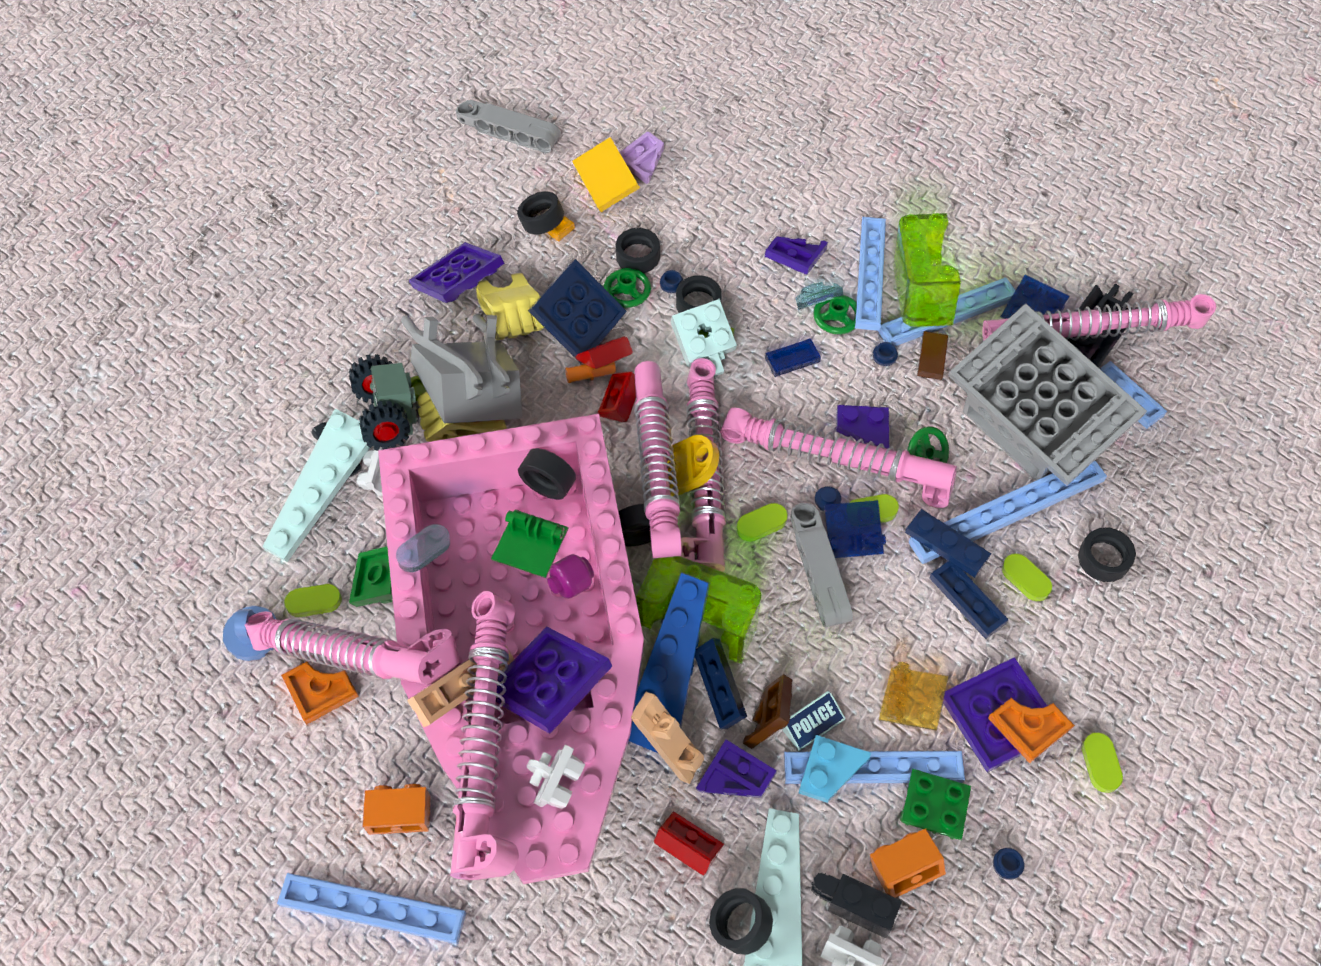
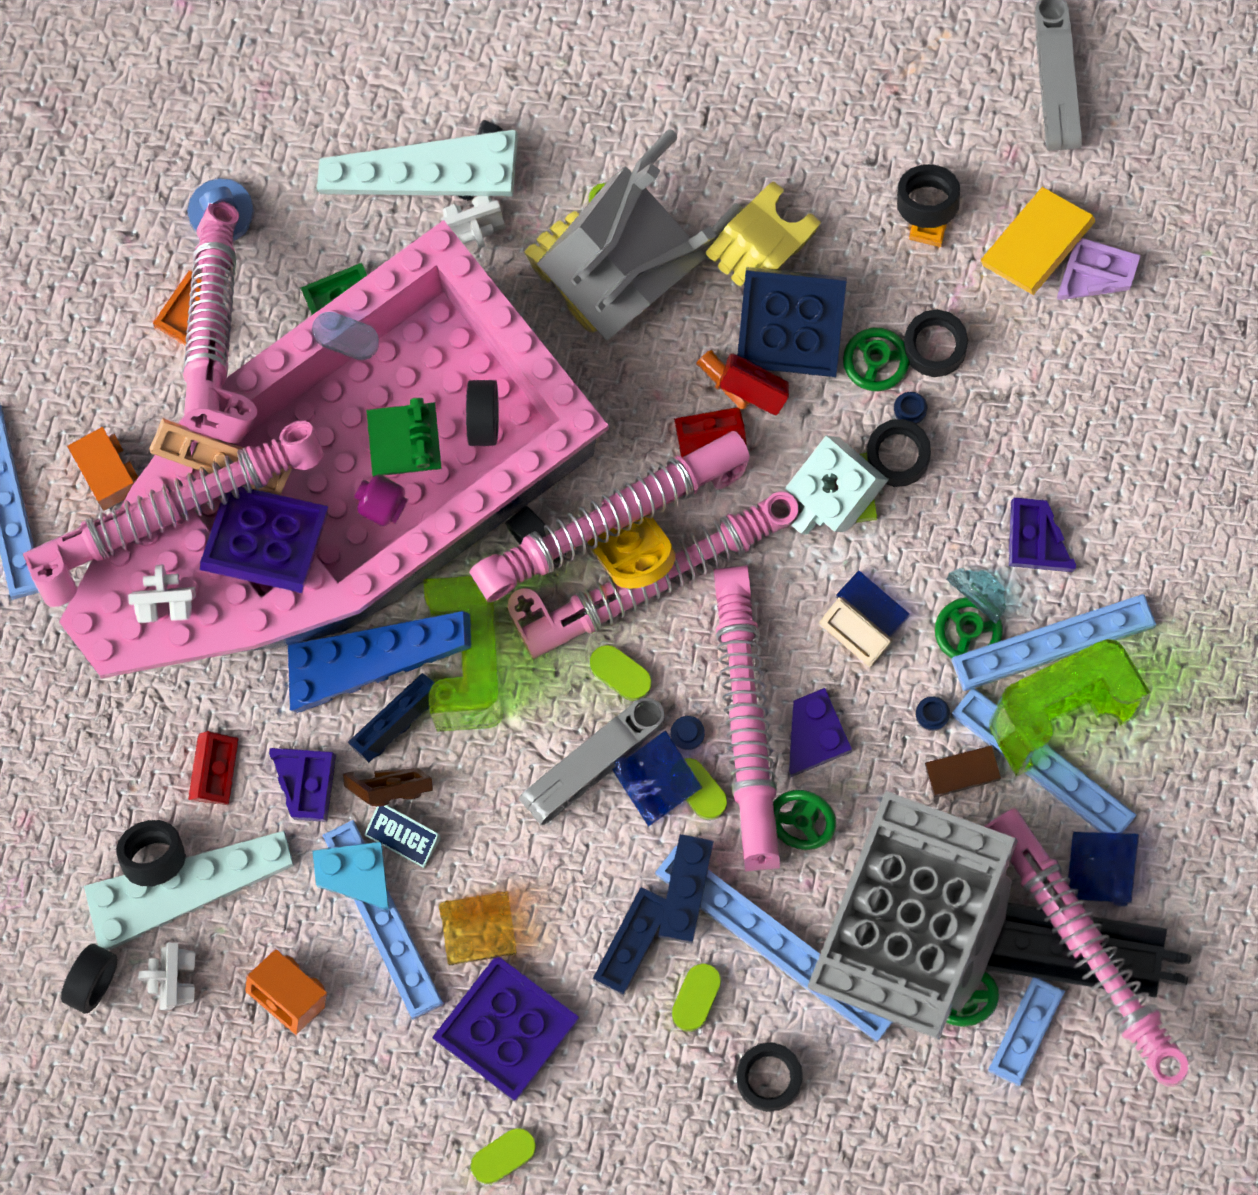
camera: 70 degrees right, 15 degrees up
lime tile [284,584,342,617] -> none
brick [349,354,417,451] -> none
dark purple plate [409,242,505,303] -> none
light nougat hinge [631,692,704,784] -> none
black hinge [811,873,902,938] -> none
green hinge [900,768,971,841] -> none
orange tile [988,698,1075,763] -> none
dark blue plate [993,848,1025,880] -> none
none -> tile [819,597,893,667]

